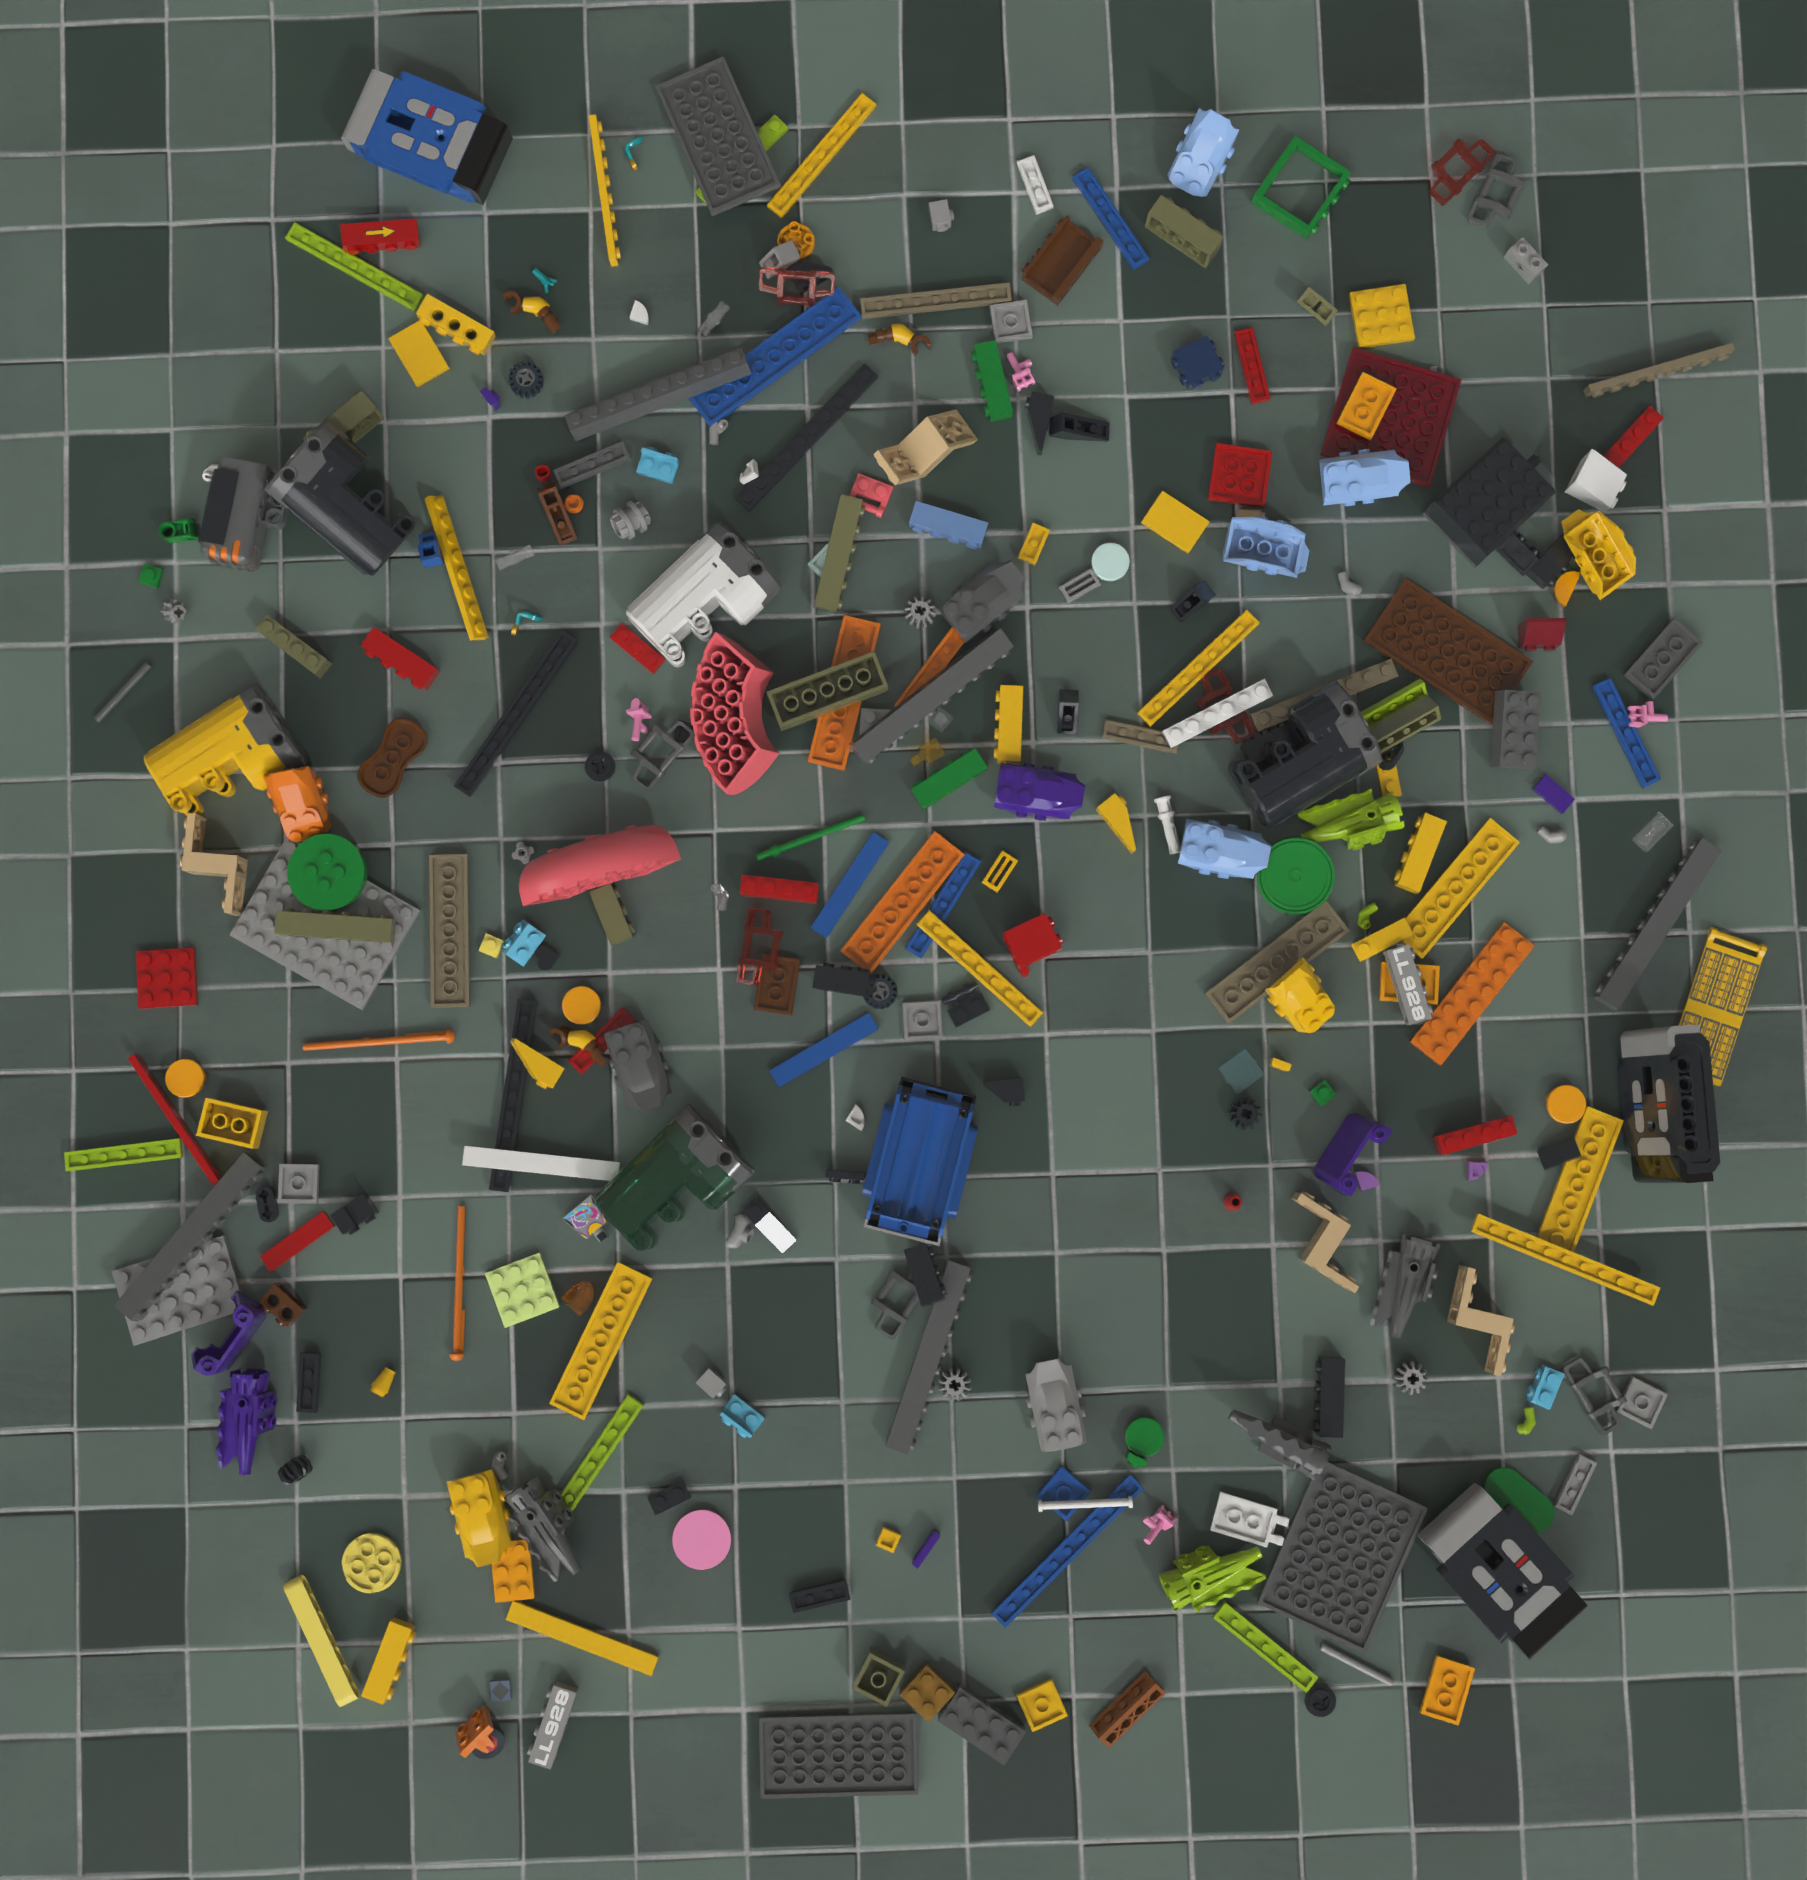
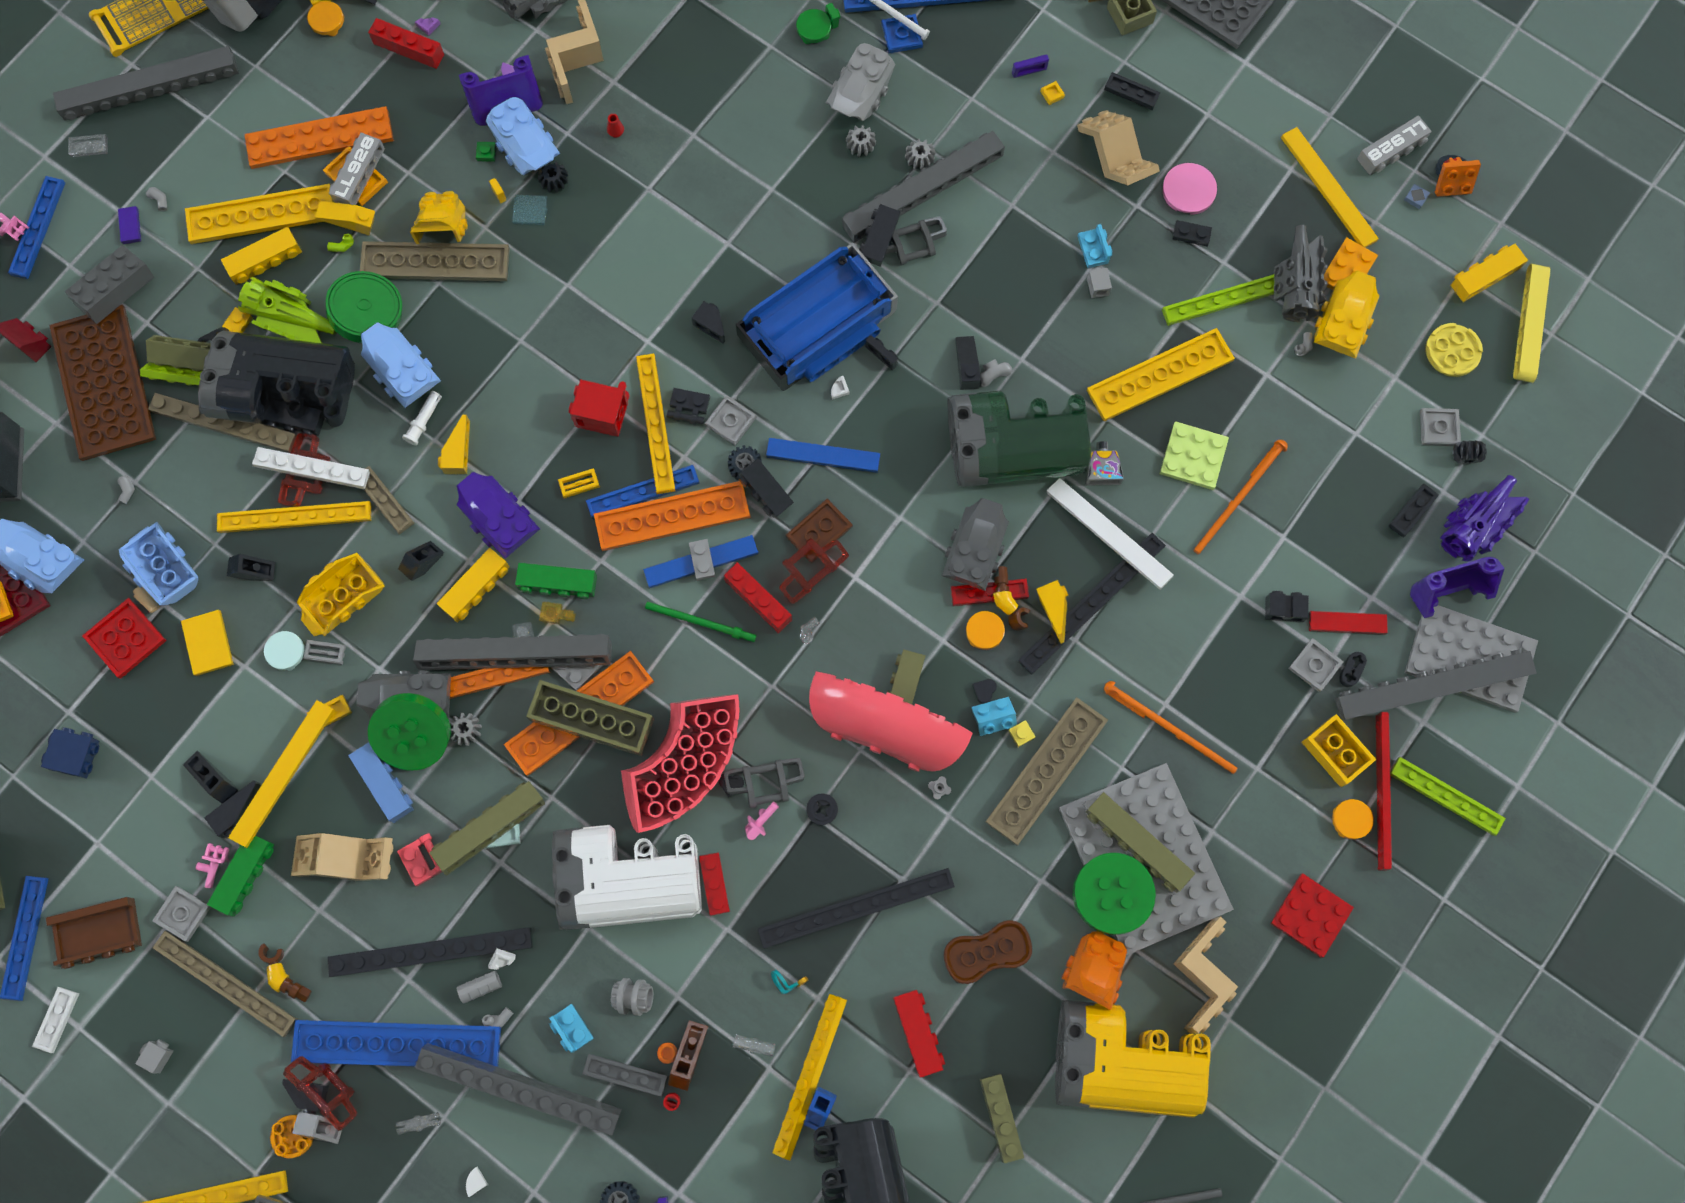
camera: 145 degrees left, 10 degrees down
reddish brown brick [259,1282,307,1327] -> none
yellow cone [370,1367,396,1397] -> none
clear orange brick [561,1281,594,1316] -> none
red tile [1234,327,1270,405] -> none
none -> yellow tile [228,700,335,848]
none -> yellow slope [297,553,385,636]
none -> green brick [368,693,451,770]
none -> light grey axle [457,971,502,1004]
none -> light blue slope [486,97,560,175]
none -> light grey plate [689,539,715,581]
none -> light grey gear [846,125,876,157]
none -> tan bracket [1077,110,1160,185]
none -> light grey tile [1420,408,1461,446]

